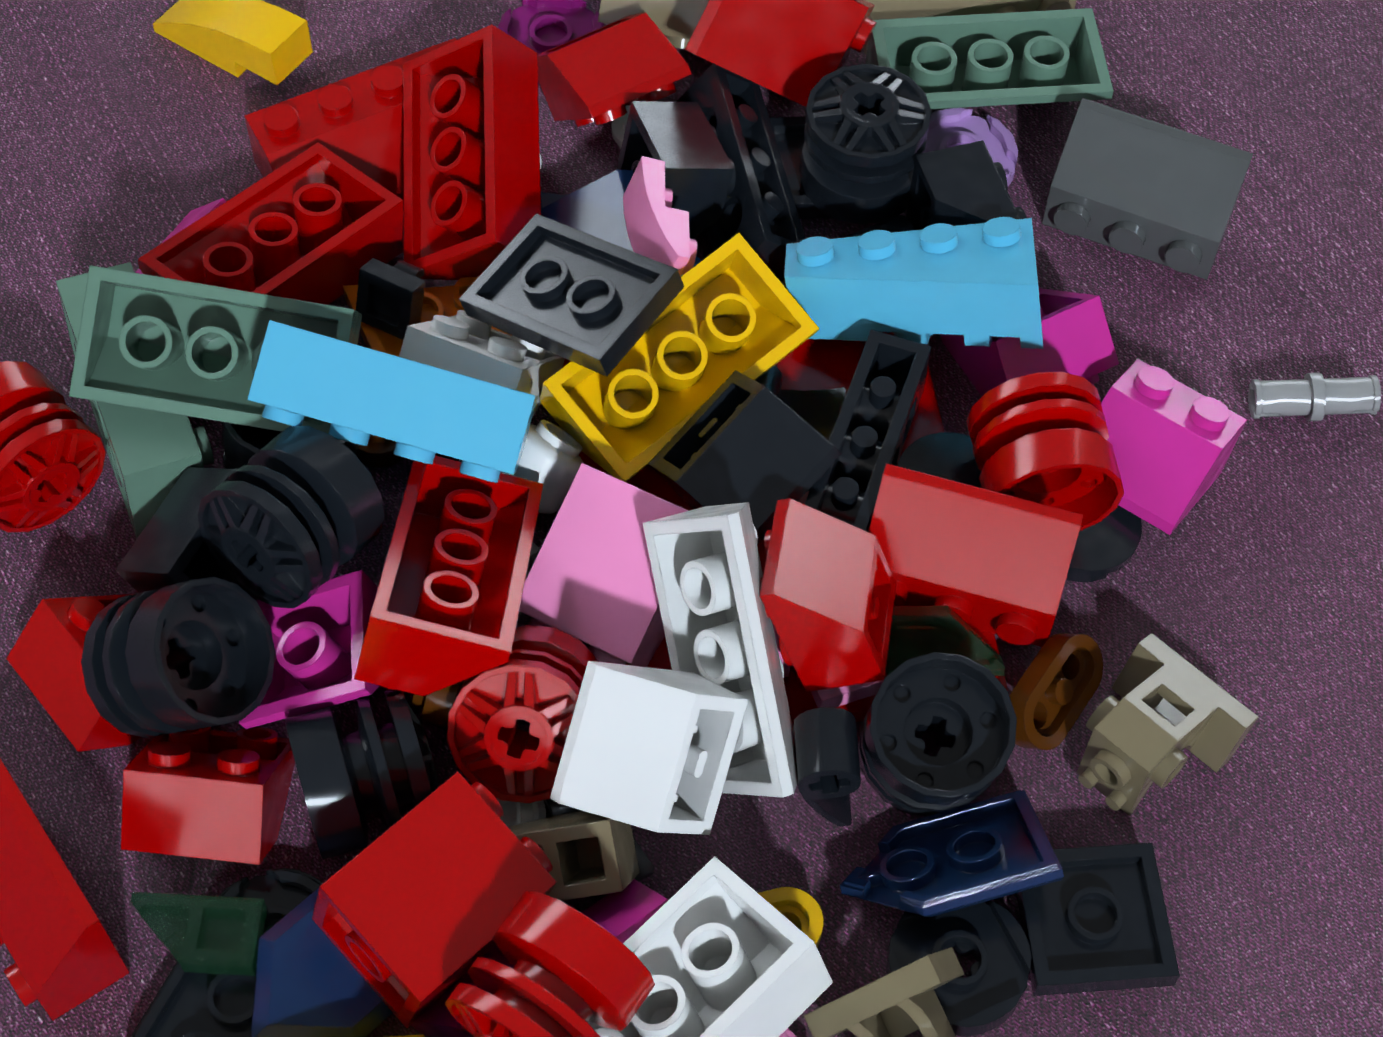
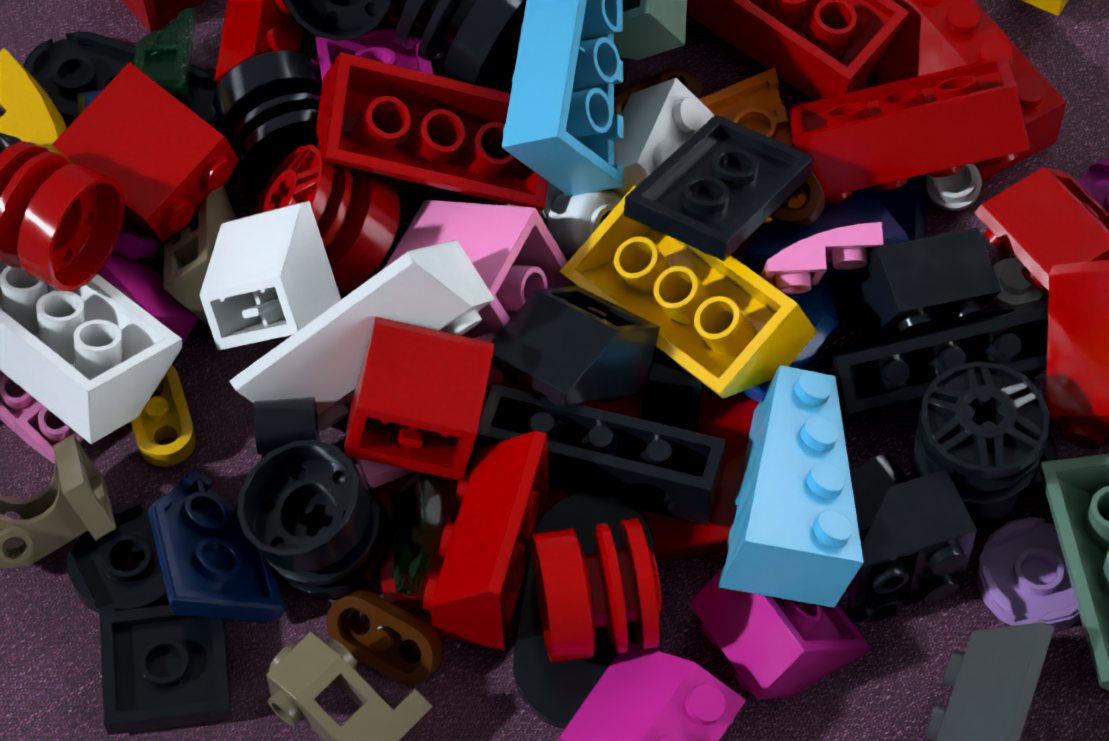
camera: 90 degrees right, 0 degrees up
black tile [356,258,425,340] -> none

